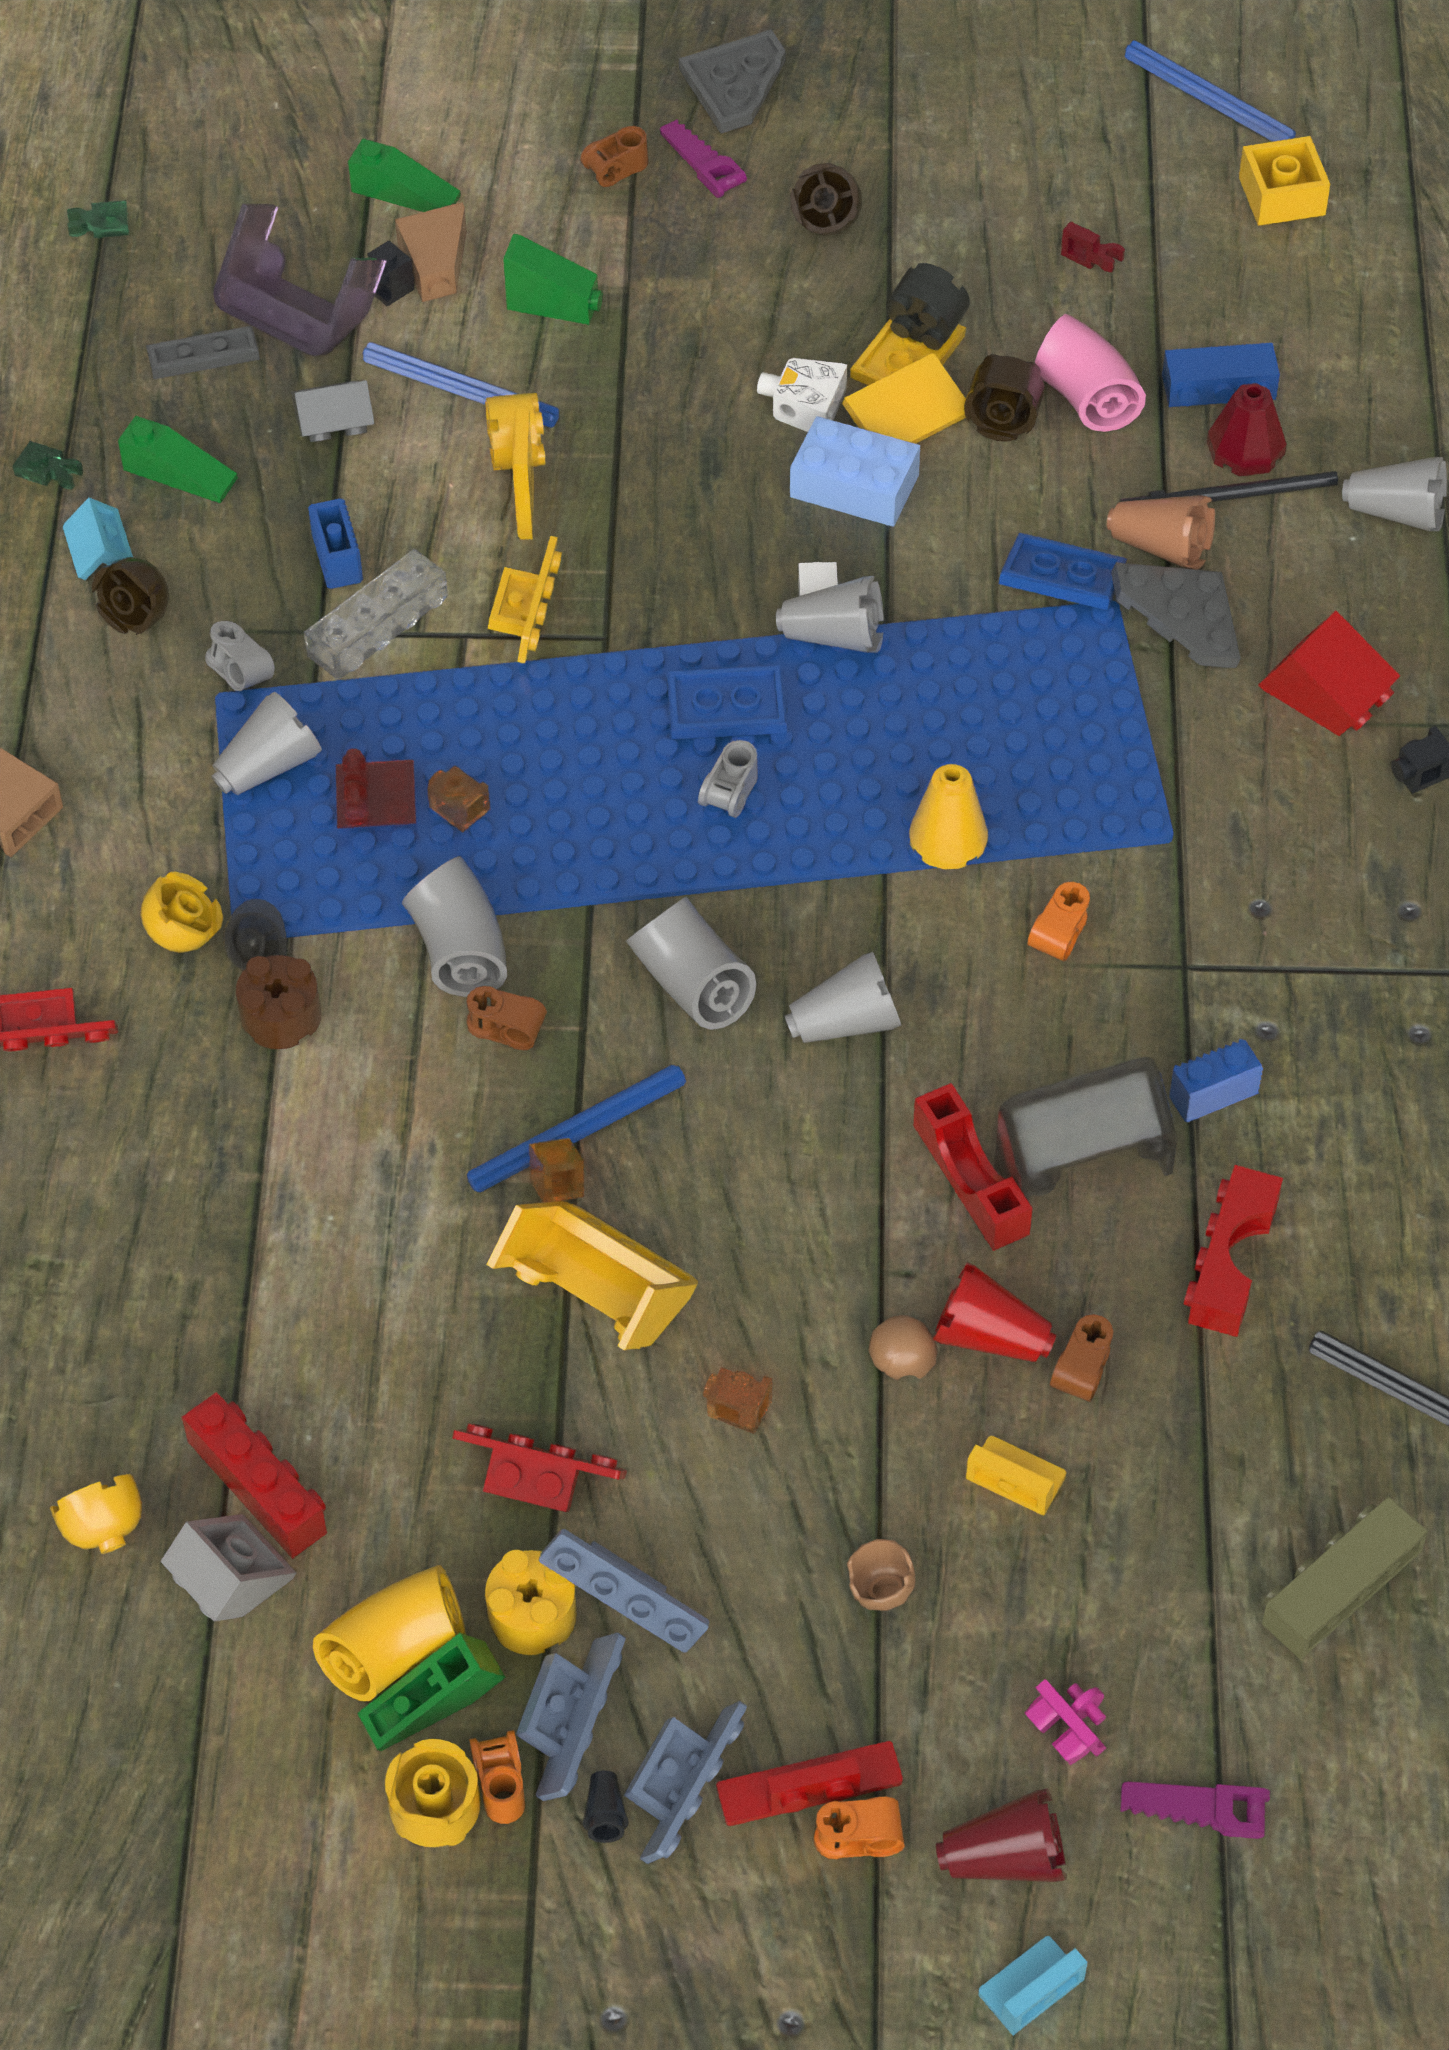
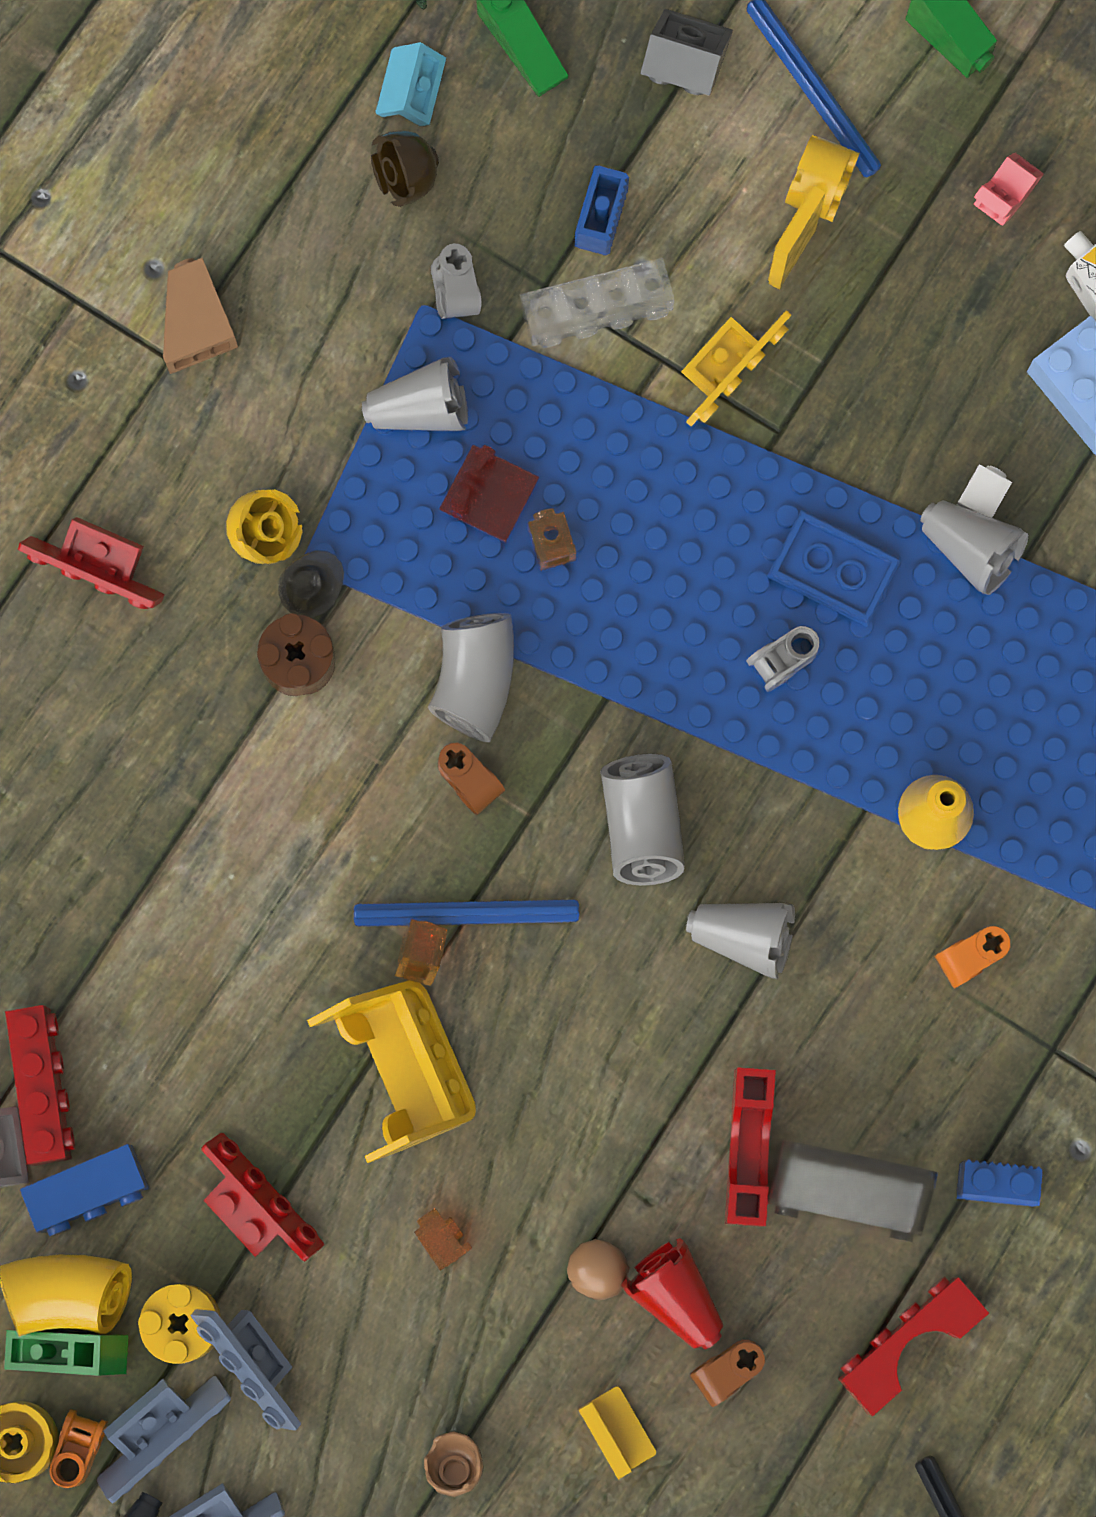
camera: 30 degrees right, 25 degrees up
none -> blue brick [20,1144,149,1237]
none -> coral brick [974,152,1044,226]

